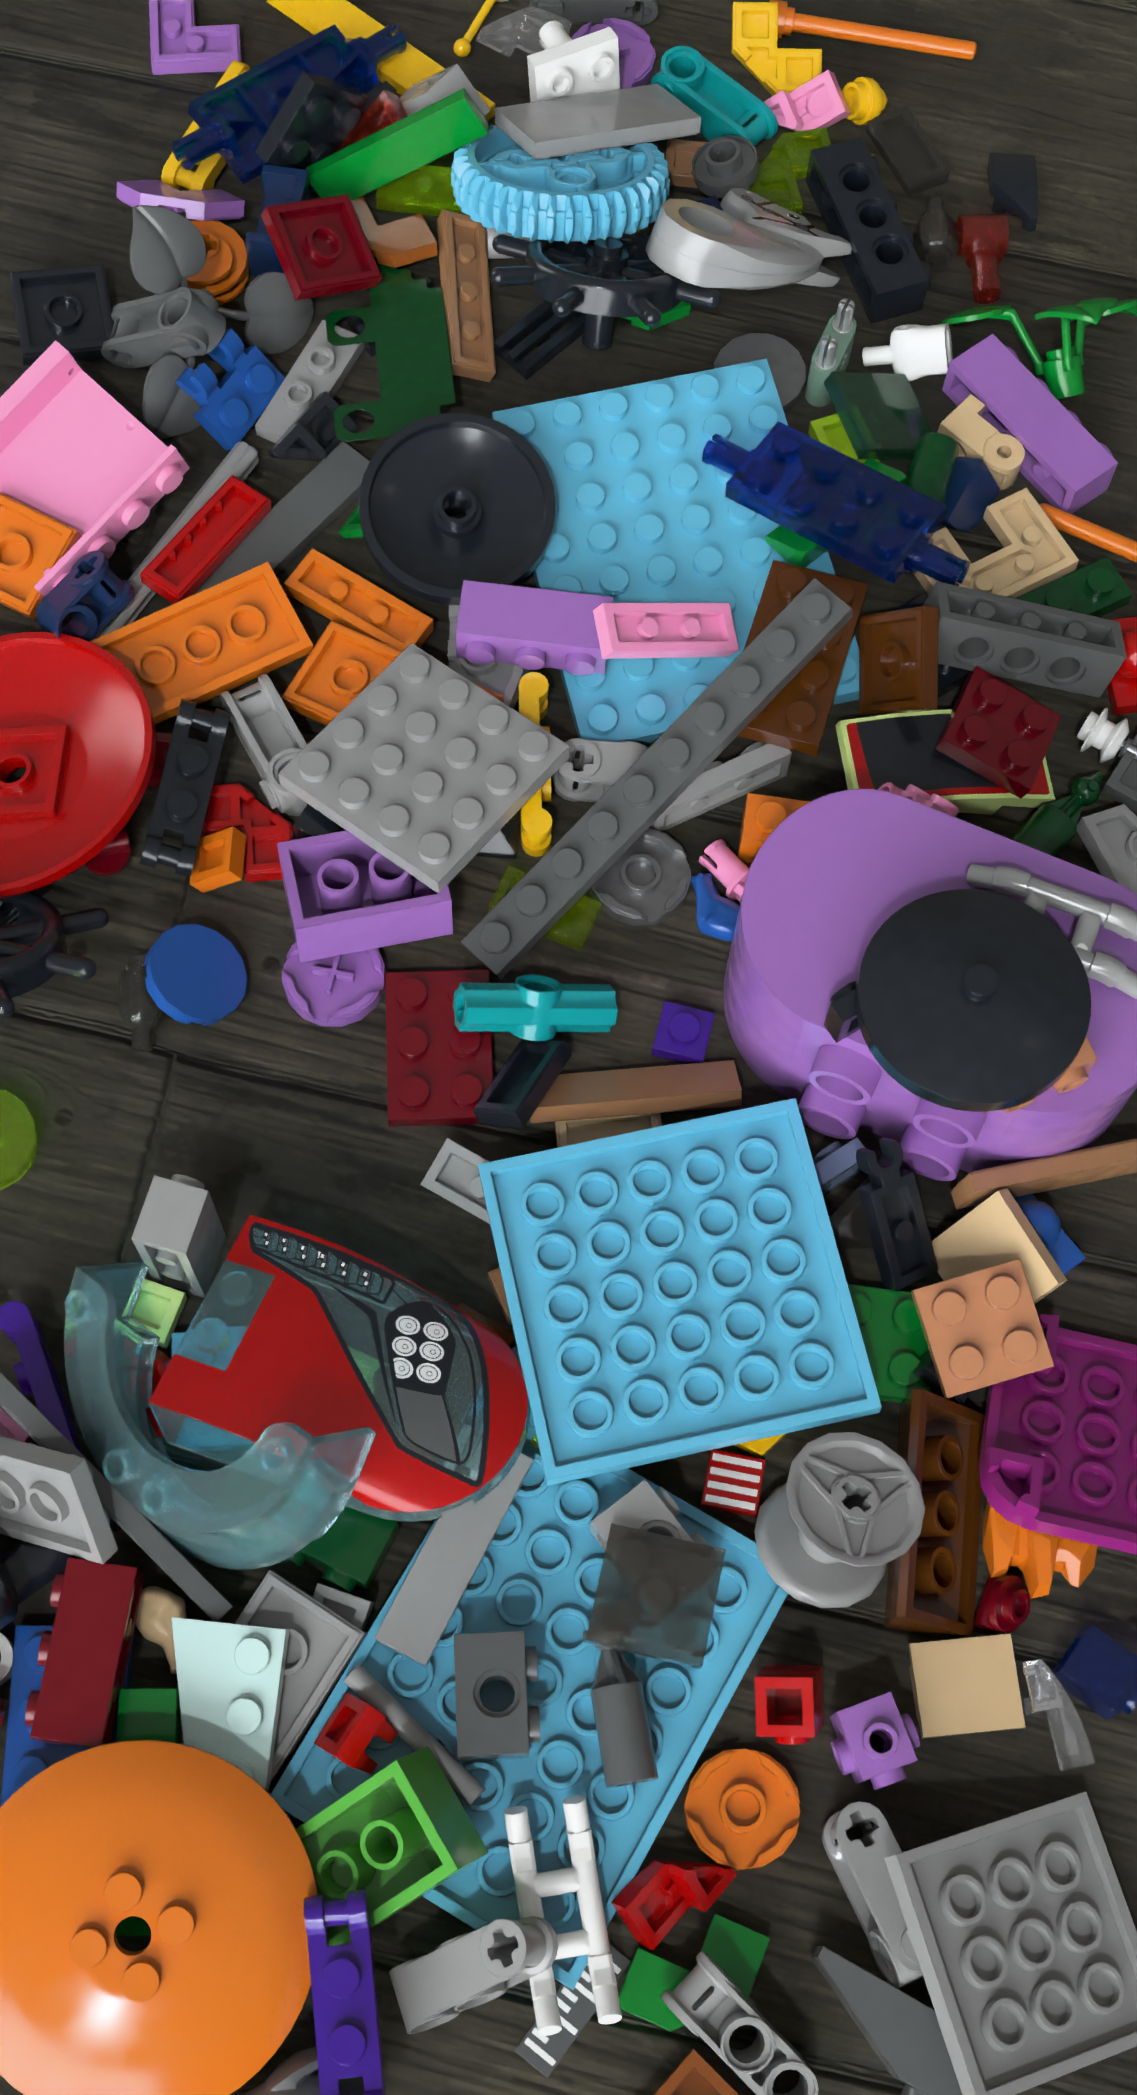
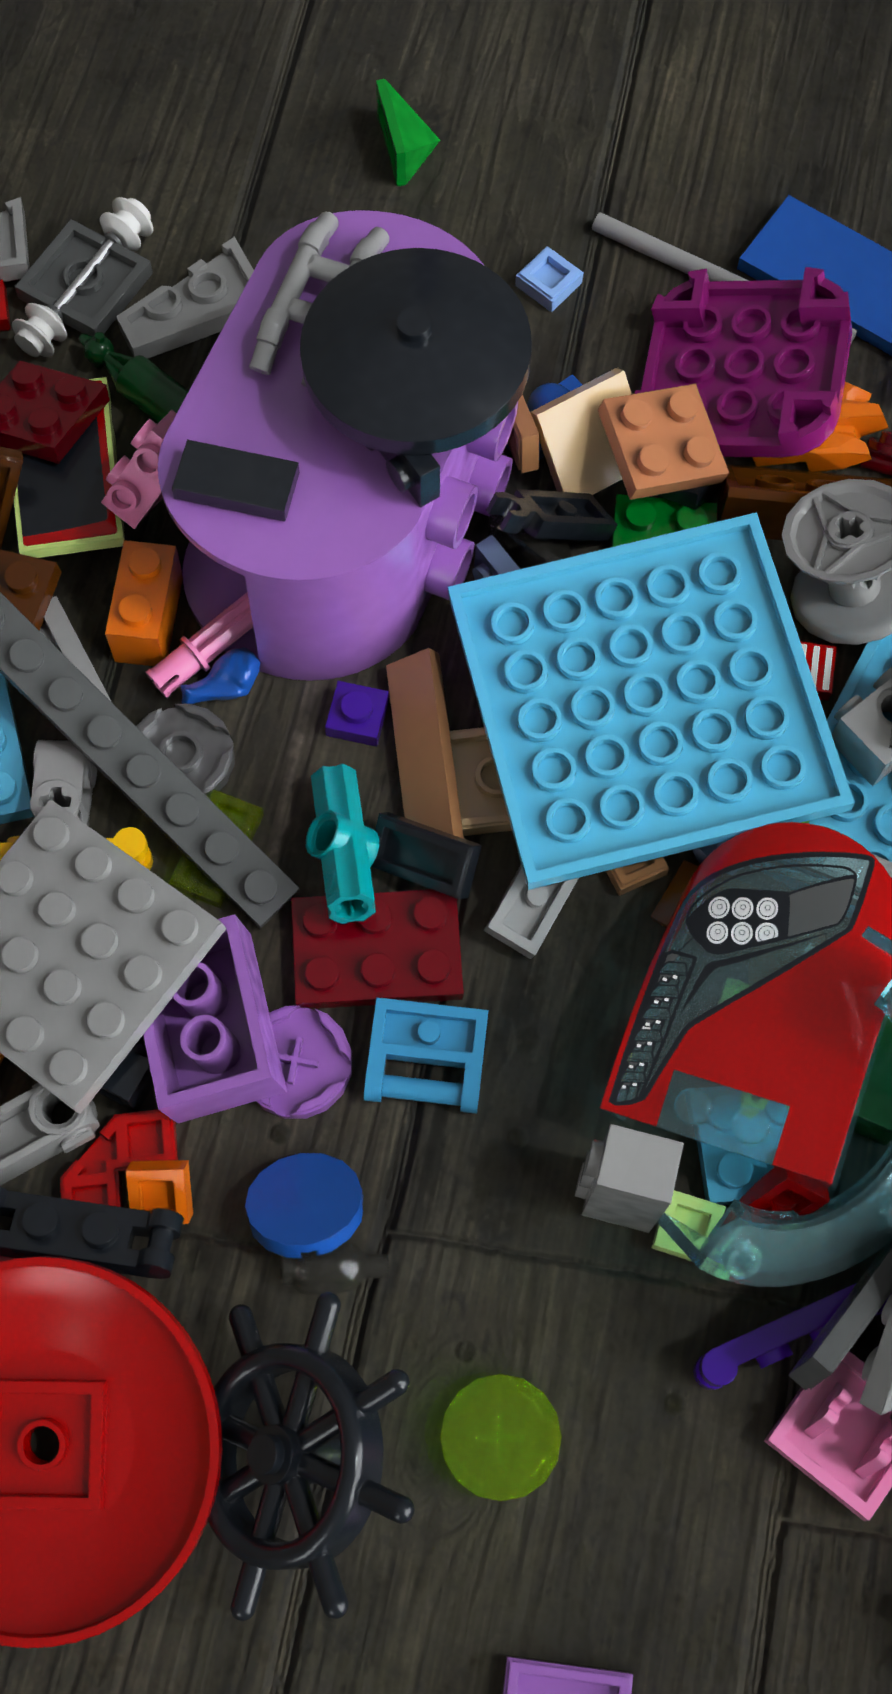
camera: 90 degrees left, 0 degrees up
none -> black tile [172,439,300,521]
none -> dark azure plate [364,997,489,1114]

